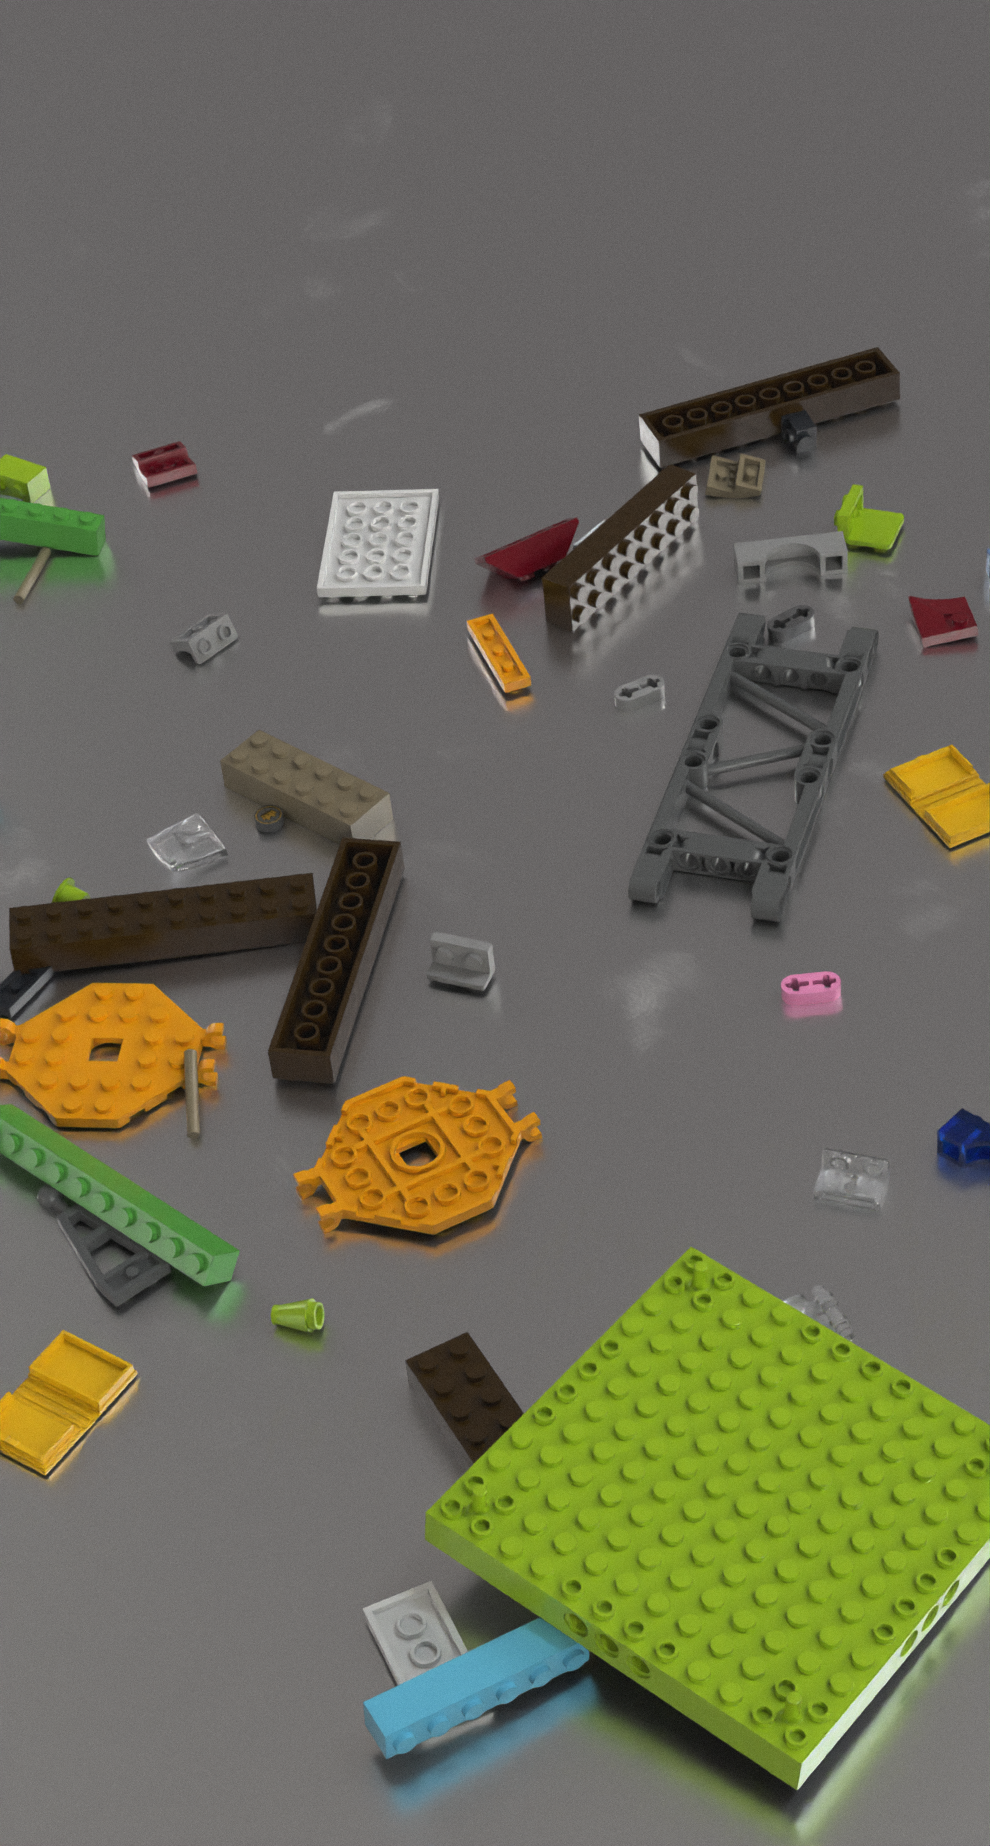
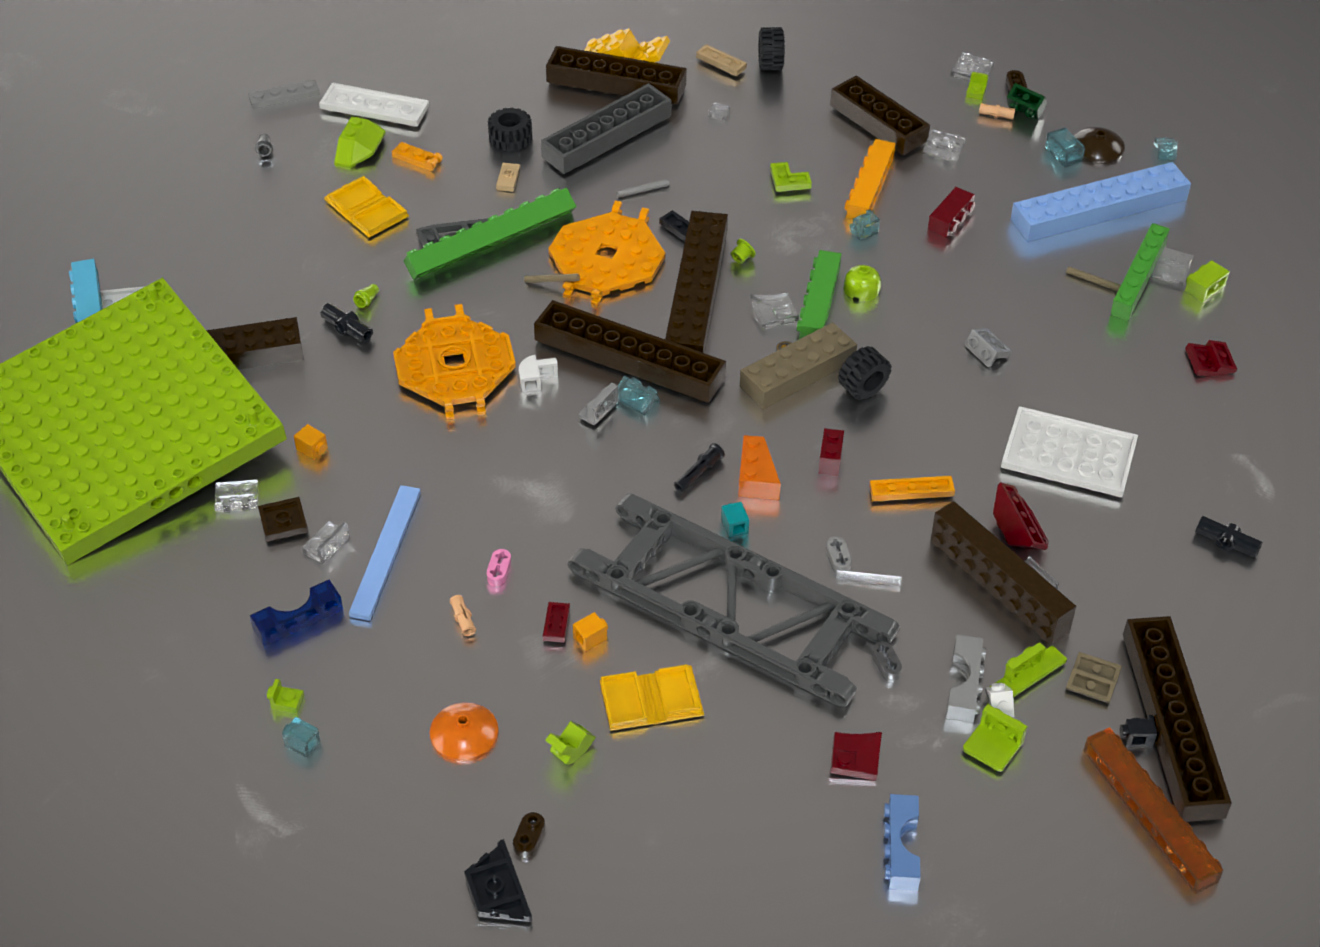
camera: 100 degrees right, 5 degrees up
none -> dark brown plate [258,497,308,542]
none -> light orange brick [294,424,328,460]
none -> black piece [320,303,373,343]
none -> light blue tile [349,485,421,621]
none -> light nougat pin [450,595,476,636]
none -> white brick [519,355,558,393]
none -> dark red plate [543,602,570,643]
none -> light orange brick [573,612,608,652]
none -> clear light blue bracket [618,376,660,415]
none -> black pin [674,443,725,493]
none -> teal brick [721,502,749,538]
none -> orange wedge [738,435,781,500]
none -> bright green brick [796,250,842,339]
none -> dark red brick [818,428,844,477]
none -> clear bar [836,570,901,585]
none -> black tyre [838,346,892,400]
none -> lime cylinder [843,265,881,301]
none -> white bracket [985,683,1014,717]
none -> lime bracket [989,642,1067,698]
none -> clear orange brick [1083,727,1224,894]
none -> black piece [1195,516,1263,558]

